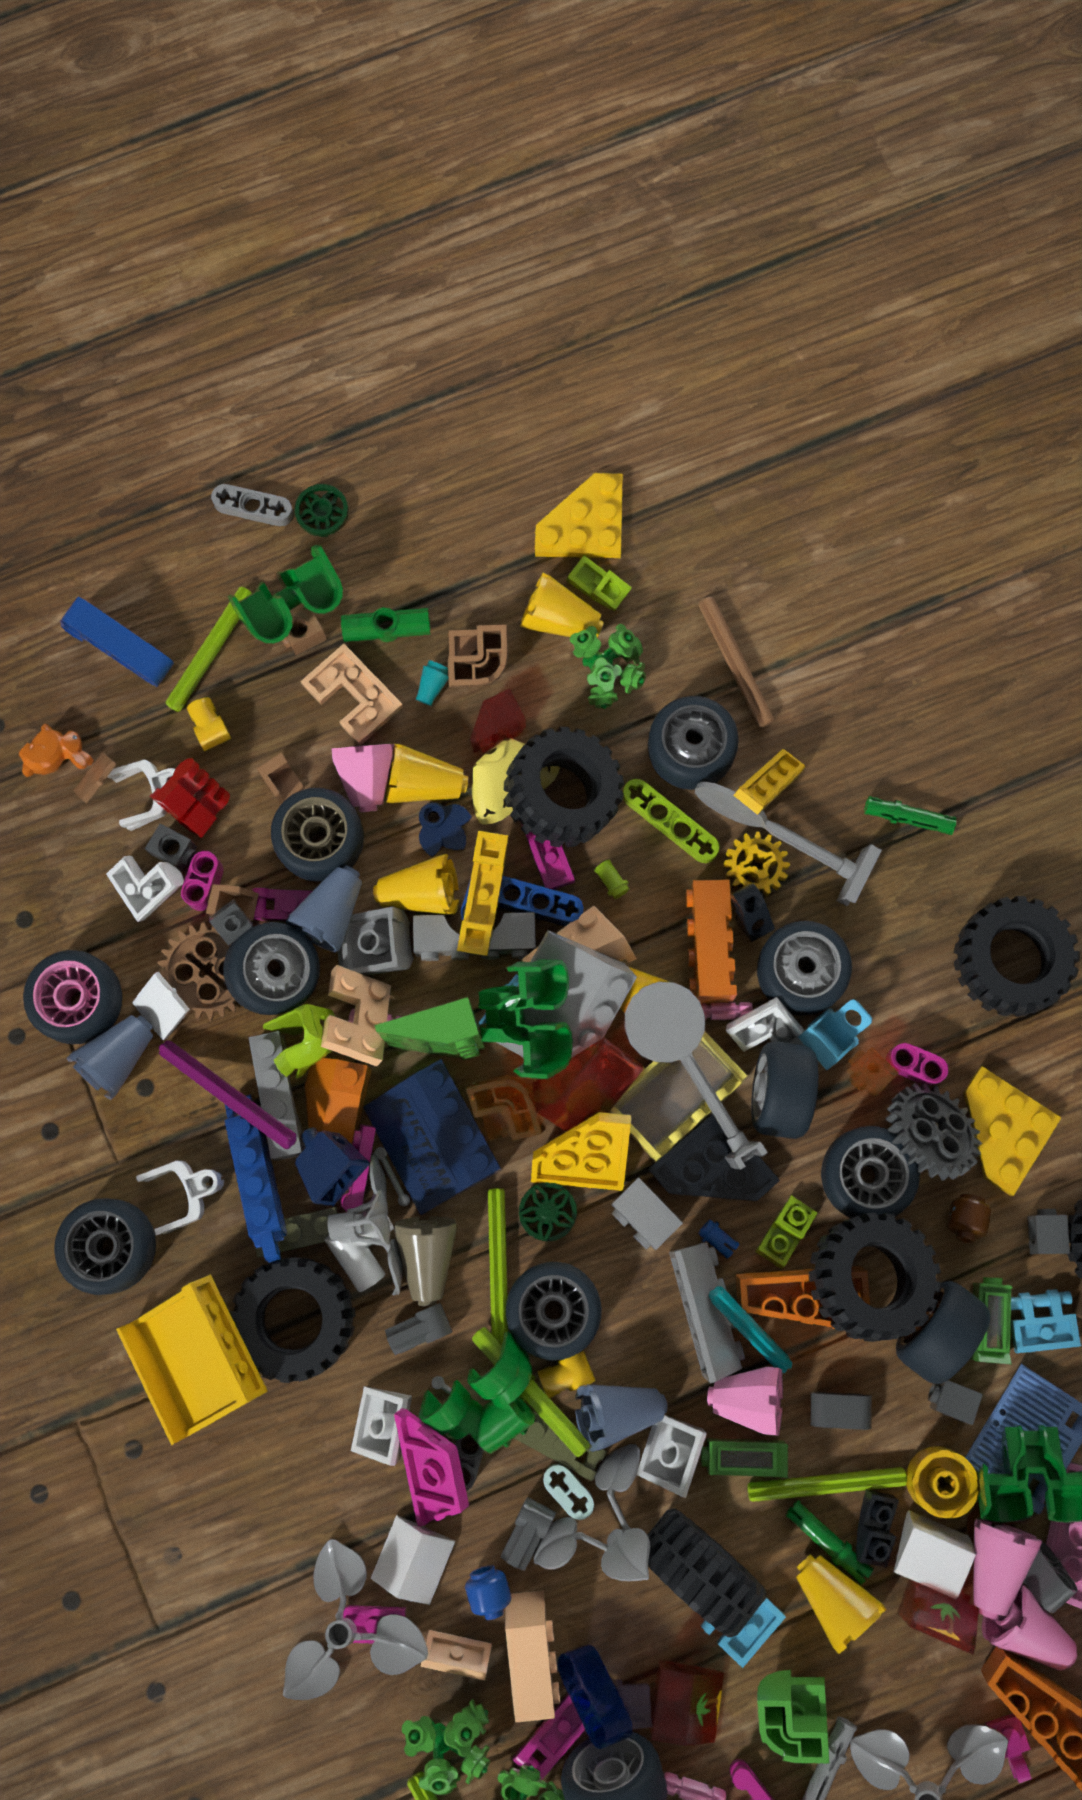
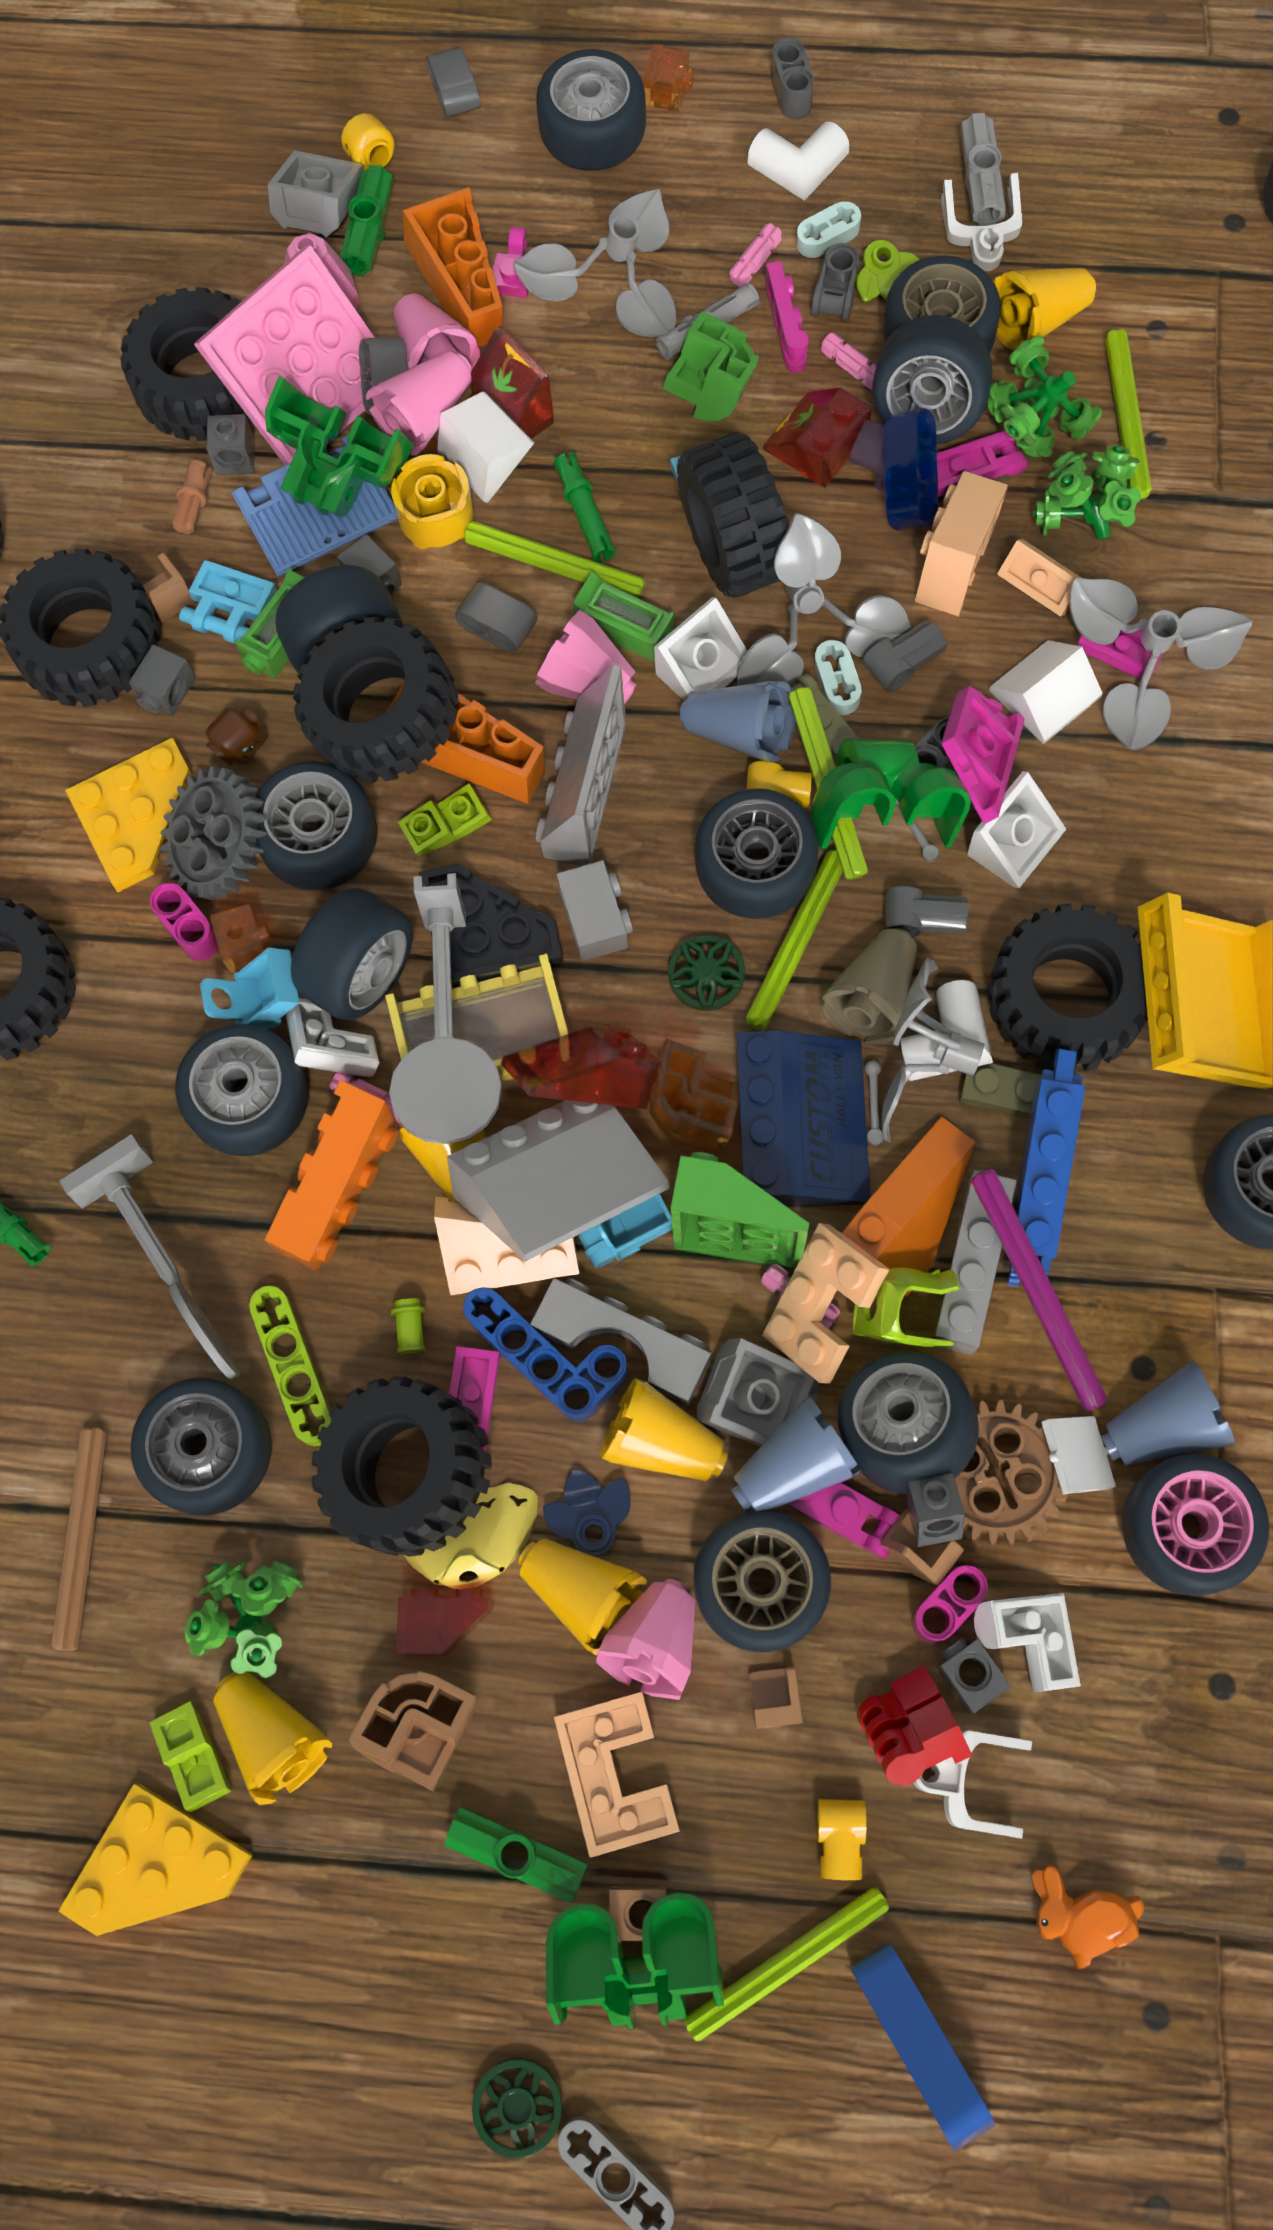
camera: 150 degrees left, 5 degrees down
medium nougat piece [73,752,117,804] -> none
white piece [136,1161,224,1235] -> none
dark blue torso [295,1127,370,1206] -> none
dark pink plate [341,1124,376,1212] -> none
teal cone [416,660,449,706] -> none
yellow slope [457,831,509,956] -> none
blue head [465,1565,512,1620] -> none
green piece [478,959,573,1079] -> none
yellow plate [531,1112,631,1191] -> none
blue pin [698,1219,739,1259] -> none
teal axle [708,1286,793,1373] -> none
yellow gear [723,832,790,897] -> none
black leg [730,883,775,942] -> none
yellow tile [734,749,806,815] -> none
yellow cone [796,1554,887,1654] -> none
black slope [856,1489,899,1568] -> none

